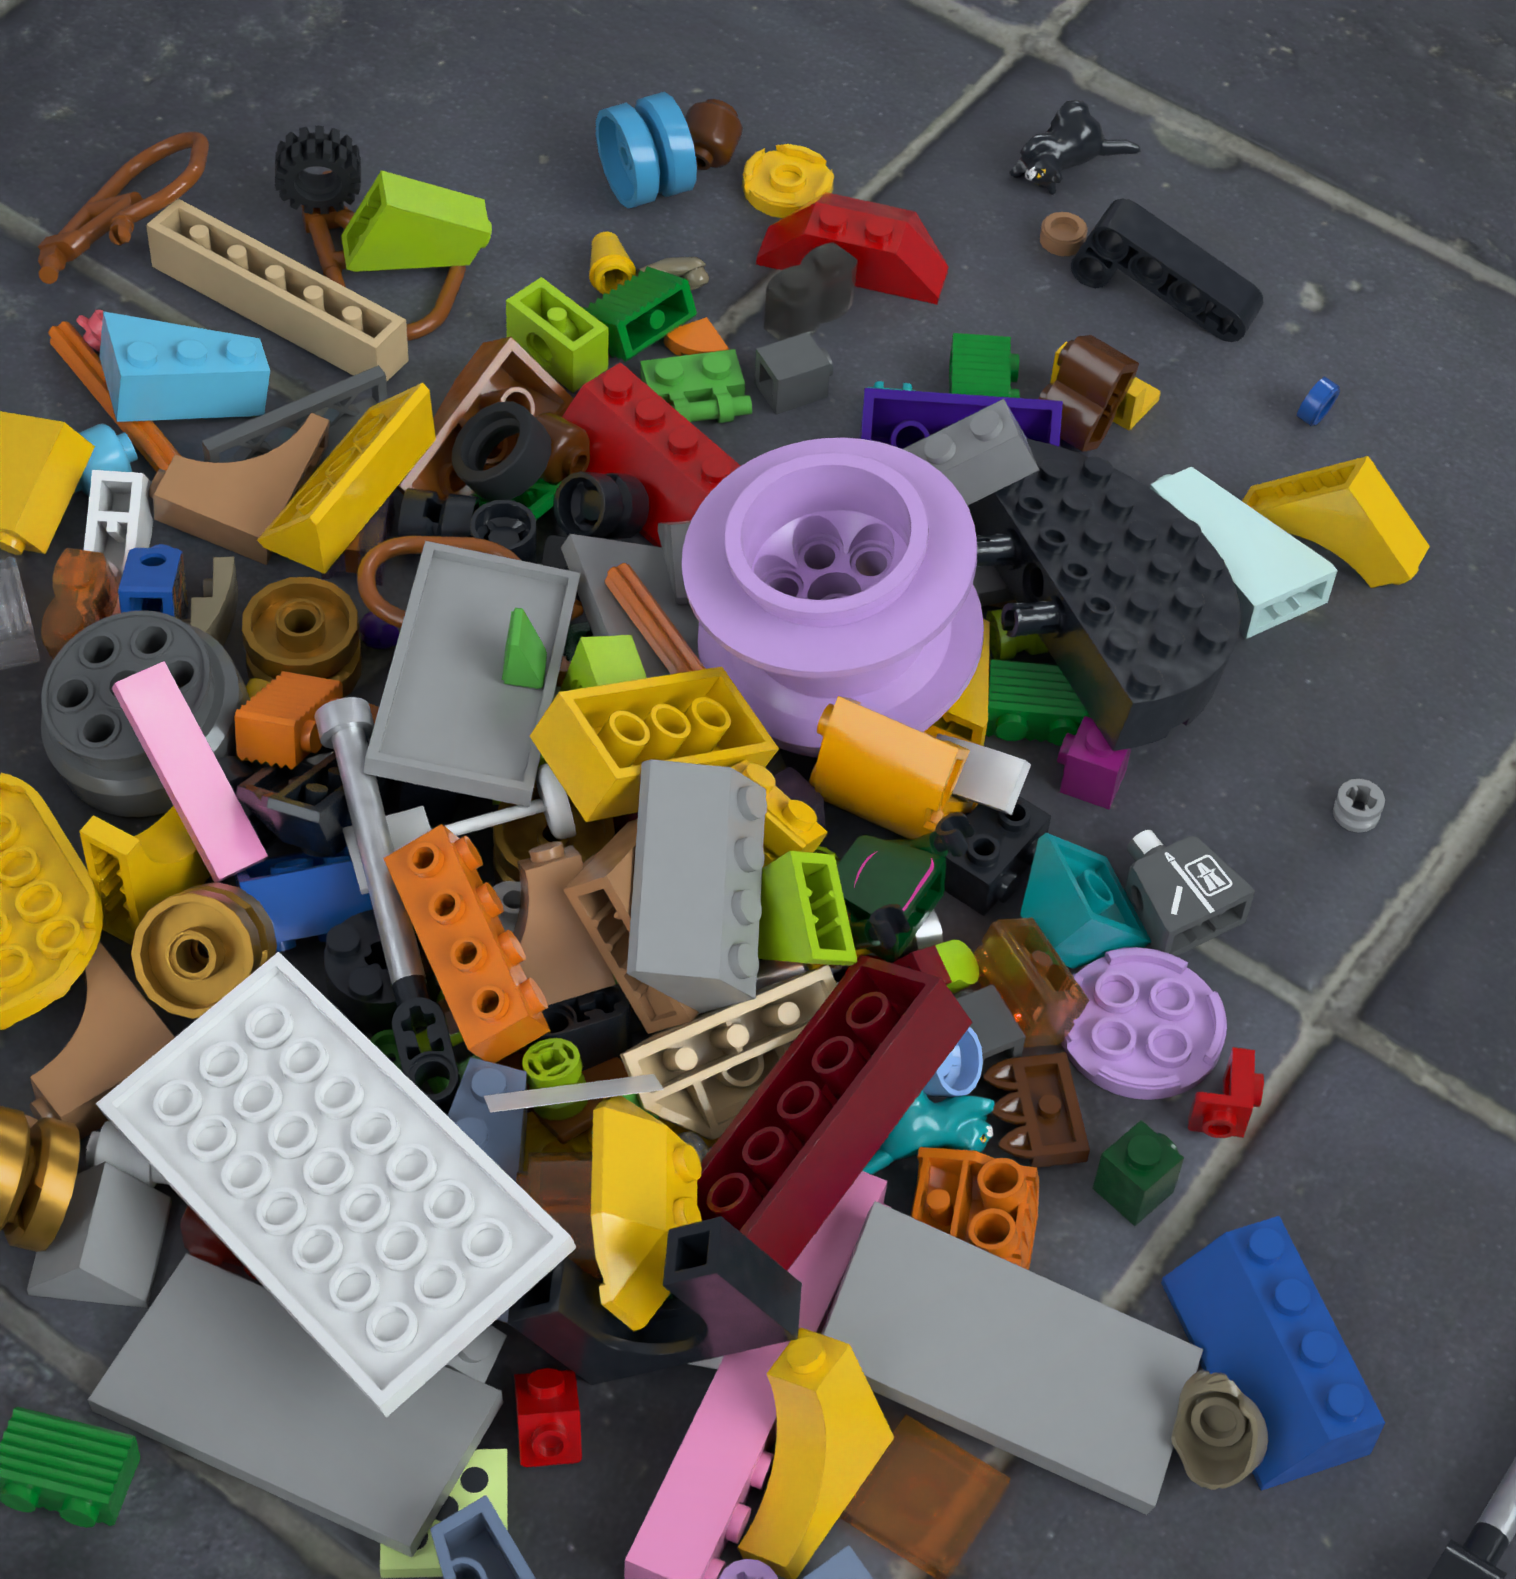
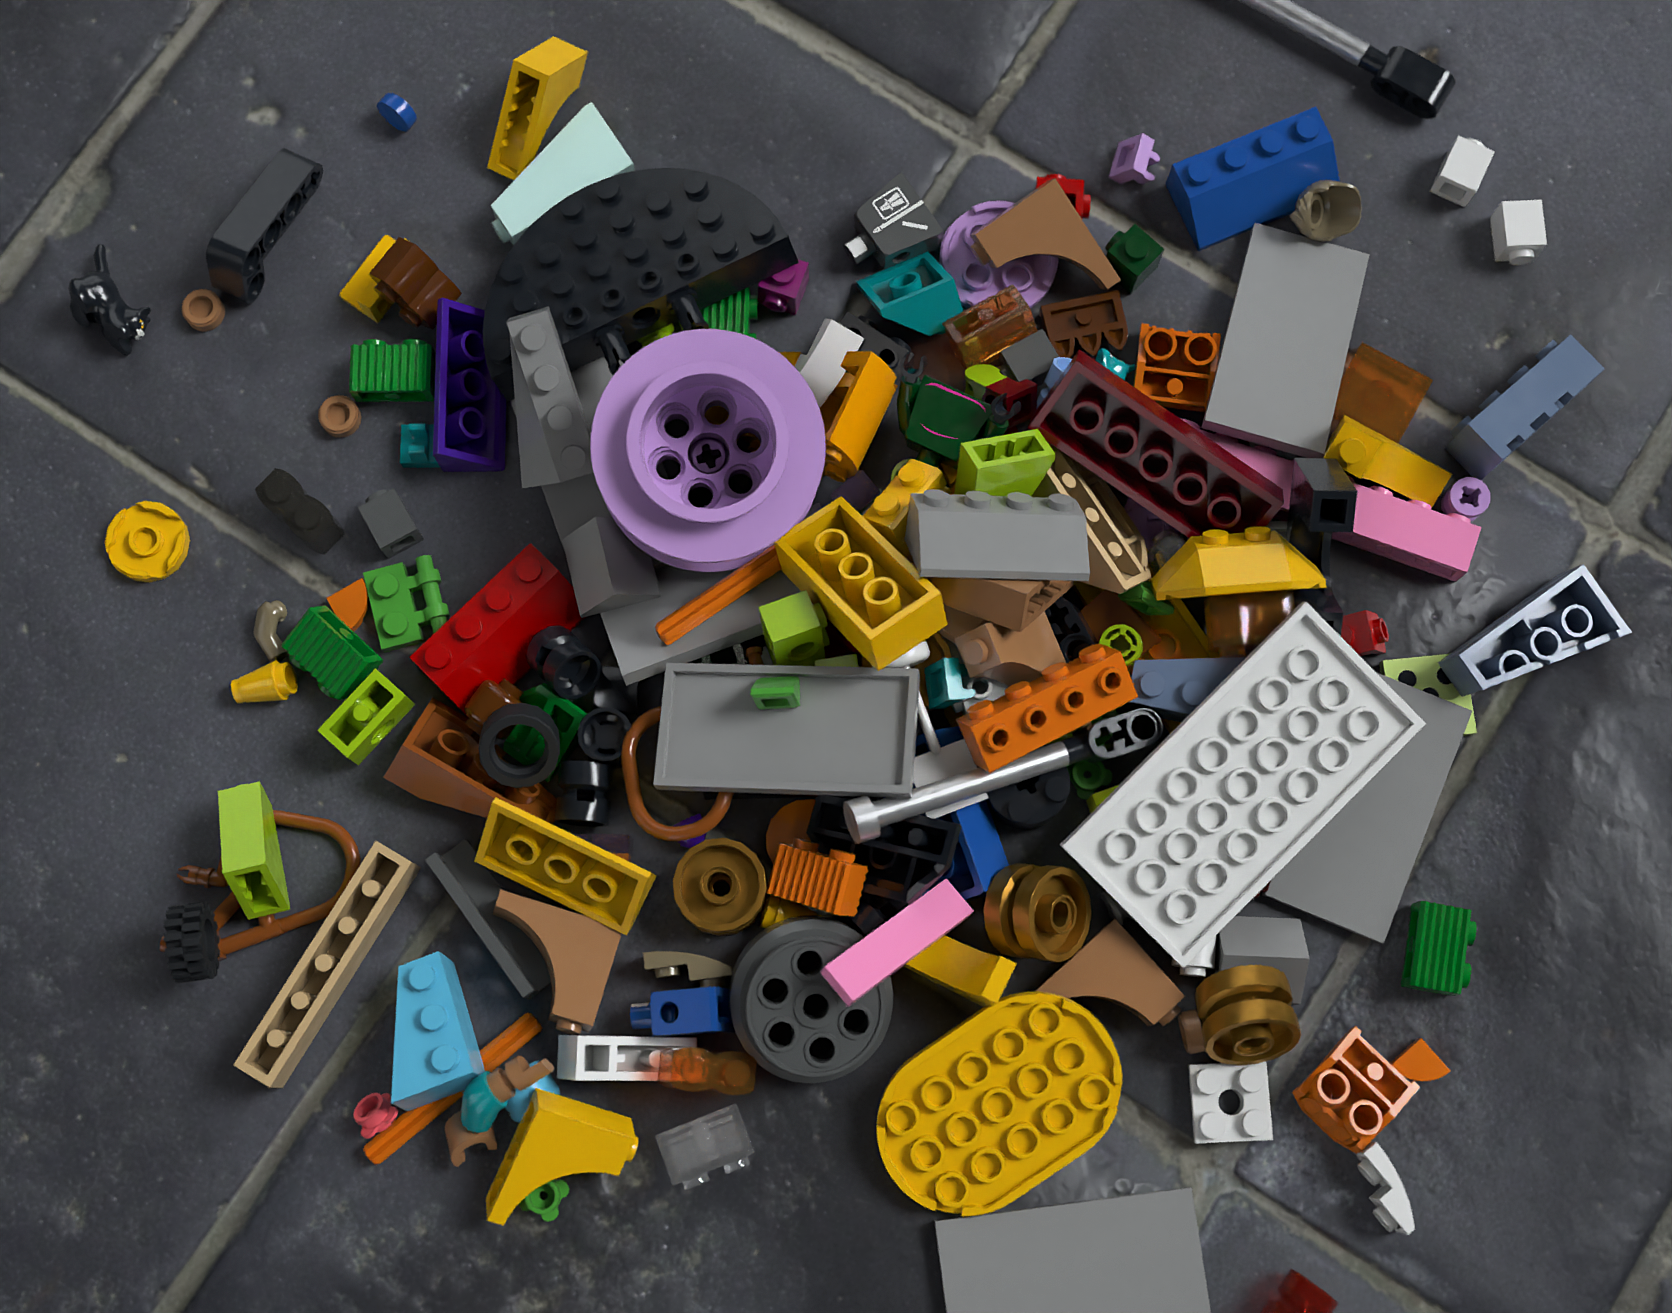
camera: 90 degrees left, 25 degrees up
dark orange piece [38,132,209,284] -> none
white sticker [484,1074,664,1113] -> none
dark azure wheel [596,92,697,209] -> none
reddish brown head [685,99,743,170] -> none
red wedge [756,192,949,305] -> none
light grey bush [1333,779,1385,833] -> none
none -> medium nougat tile [318,395,361,438]
none -> medium nougat piece [445,1056,554,1167]
none -> teal tile [924,658,976,709]
none -> medium nougat arch [970,179,1121,289]
none -> lavender tile [1109,133,1160,184]

